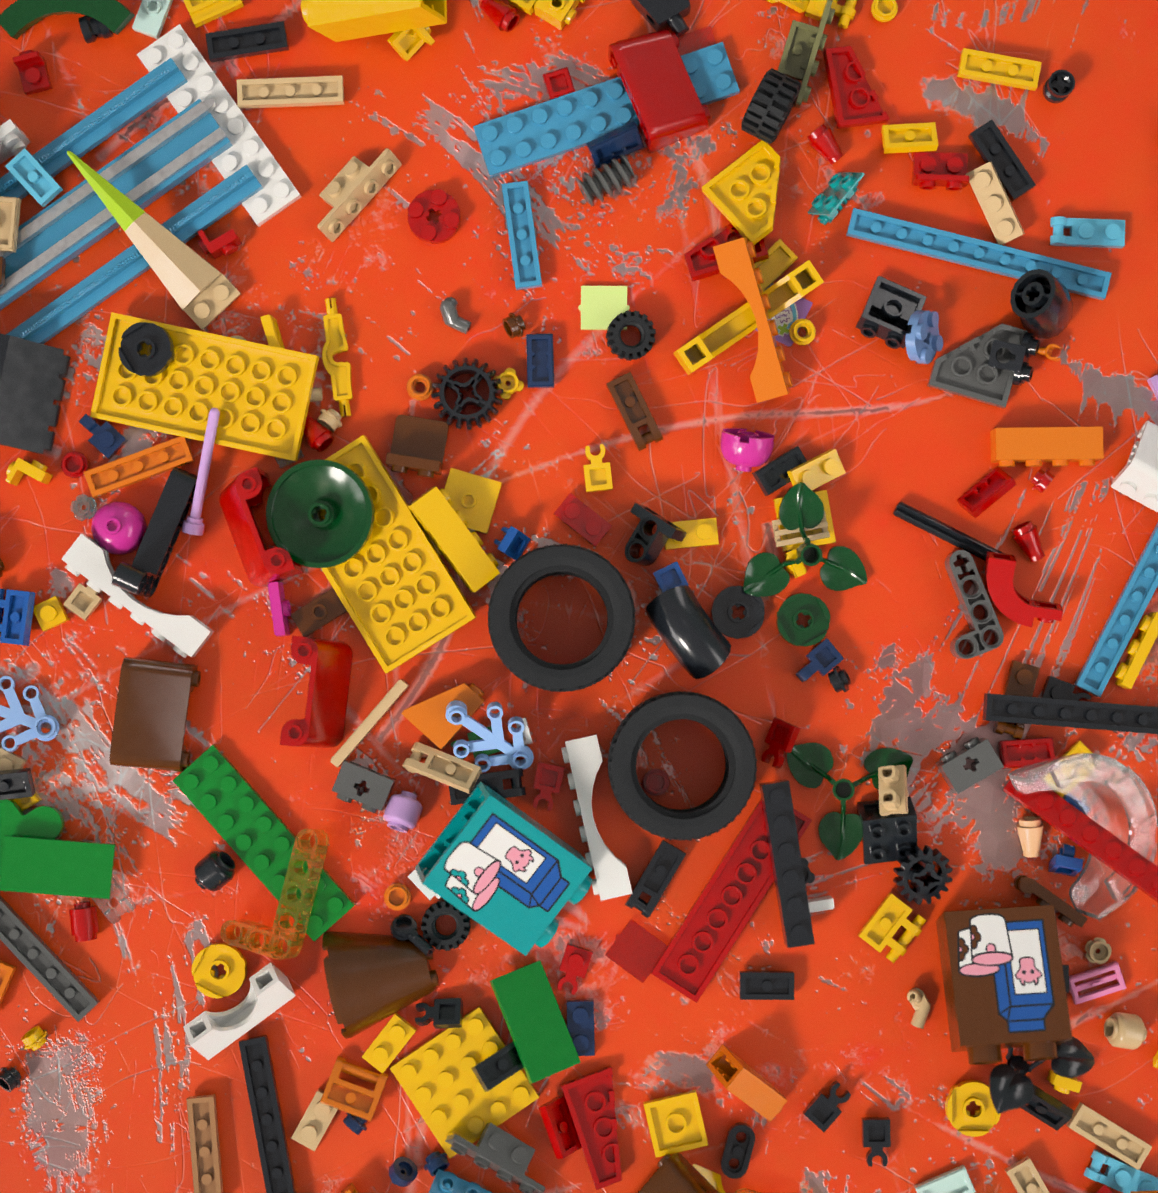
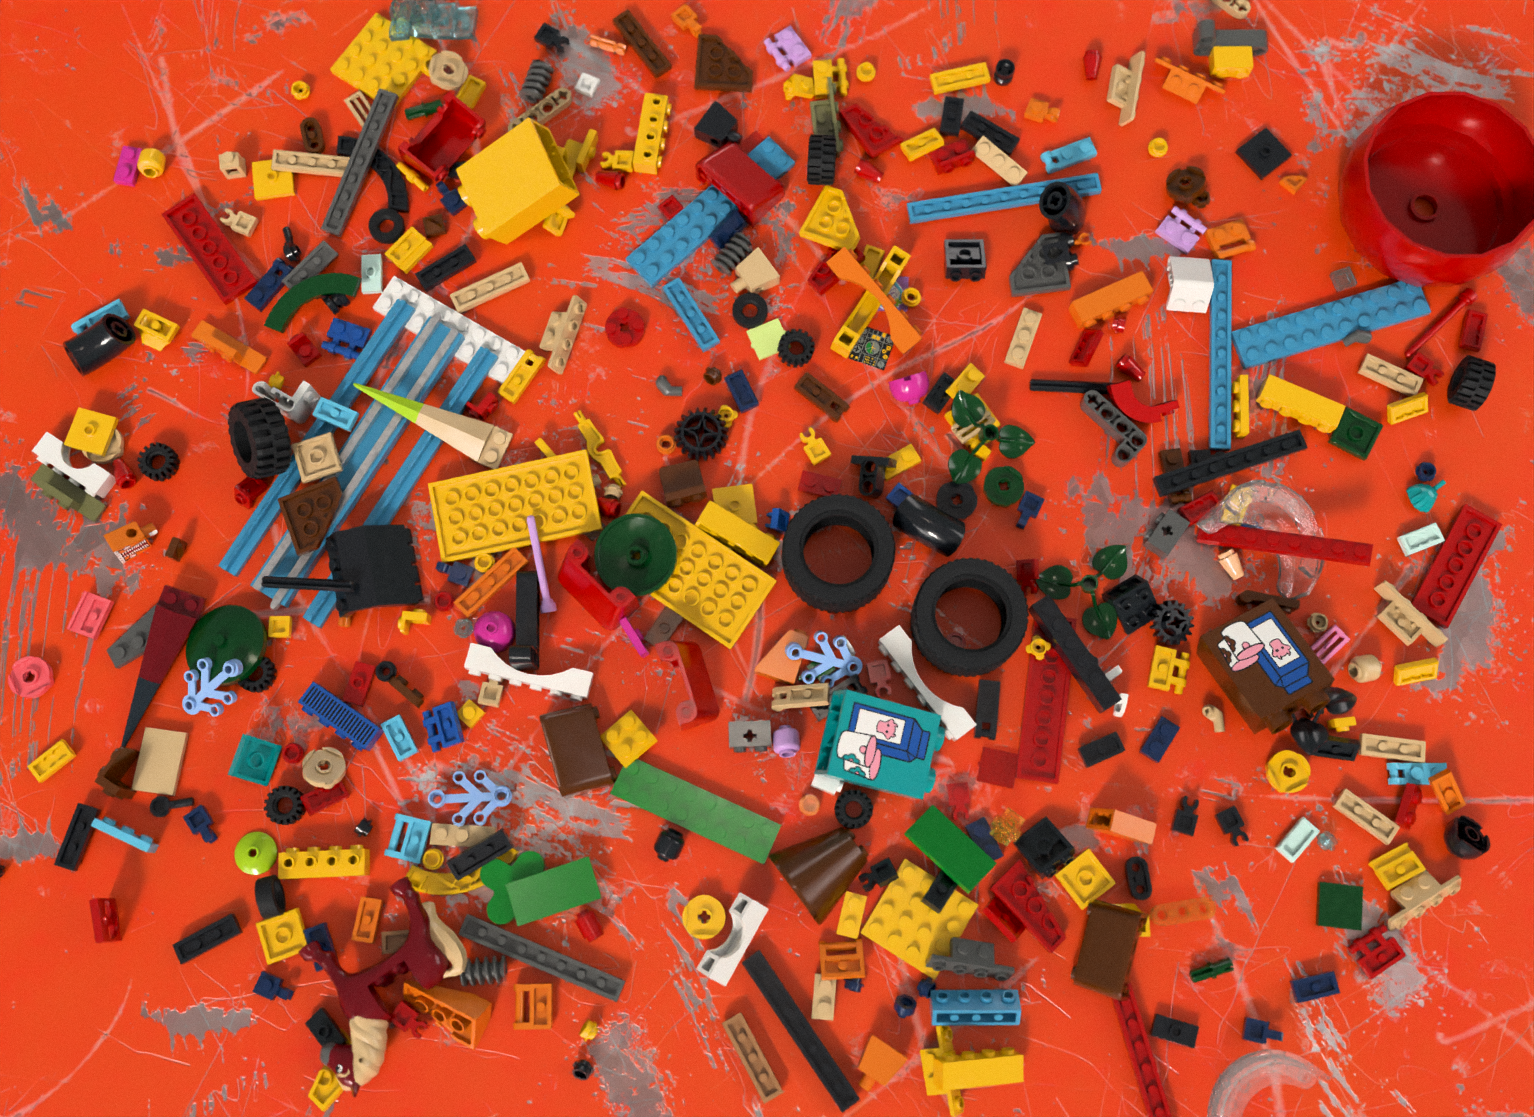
camera: 25 degrees left, 10 degrees down
black plate [118,322,175,377] -> none
clear yellow beam [220,829,329,960] -> none
tan tile [330,680,410,768] -> none
black plate [390,914,435,956] -> none
teal hinge [807,172,865,225] -> none
black plate [828,666,851,693] -> none
tan hips [878,765,909,816] -> none
medium blue plate [905,310,943,364] -> none
blue tile [1048,844,1083,876] -> none
none -> blue plate [321,317,372,360]
none -> yellow plate [474,554,495,573]
none -> yellow plate [497,349,546,404]
none -> yellow plate [600,710,658,768]
none -> tan torso [730,247,780,294]
none -> black tyre [732,293,768,329]
none -> sticker [849,327,894,370]
none -> black plate [939,96,964,137]
none -> clear yellow brick [989,807,1026,847]
none -> tan plate [1004,308,1042,369]
none -> black plate [1013,817,1075,879]
none -> orange plate [1024,97,1061,123]
none -> yellow plate [1026,635,1051,660]
none -> white tile [1113,693,1129,717]
none -> dark blue plate [1139,716,1180,763]

